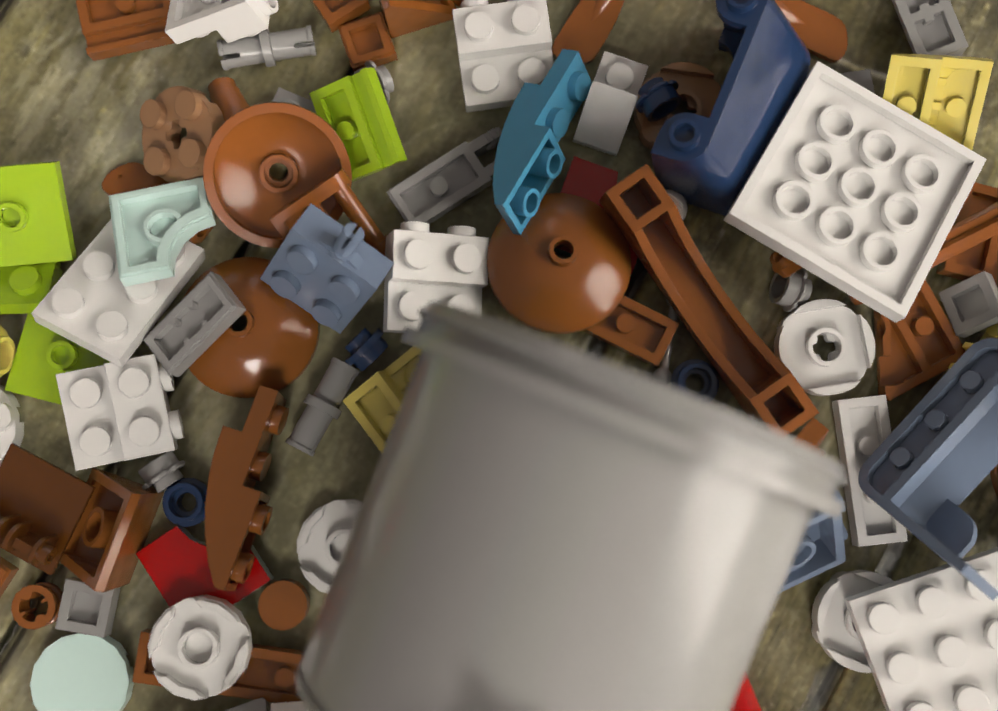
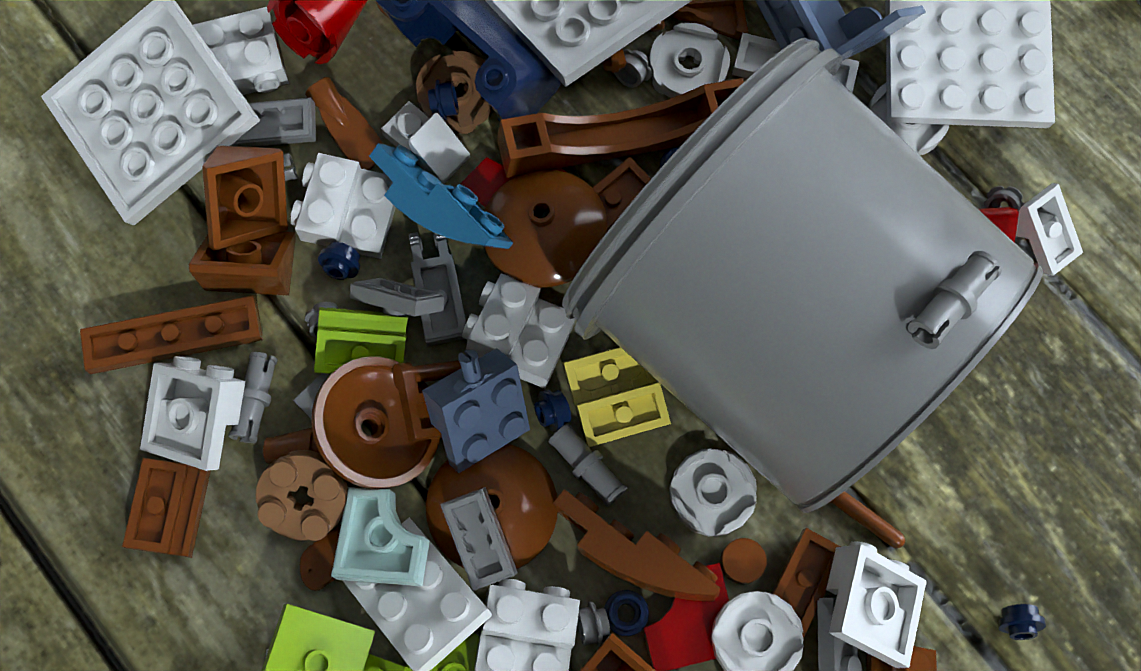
camera: 75 degrees left, 10 degrees down
dark orange tile [337,12,398,72] -> none
none -> dark blue plate [318,242,360,280]
none -> light grey plate [350,278,445,316]

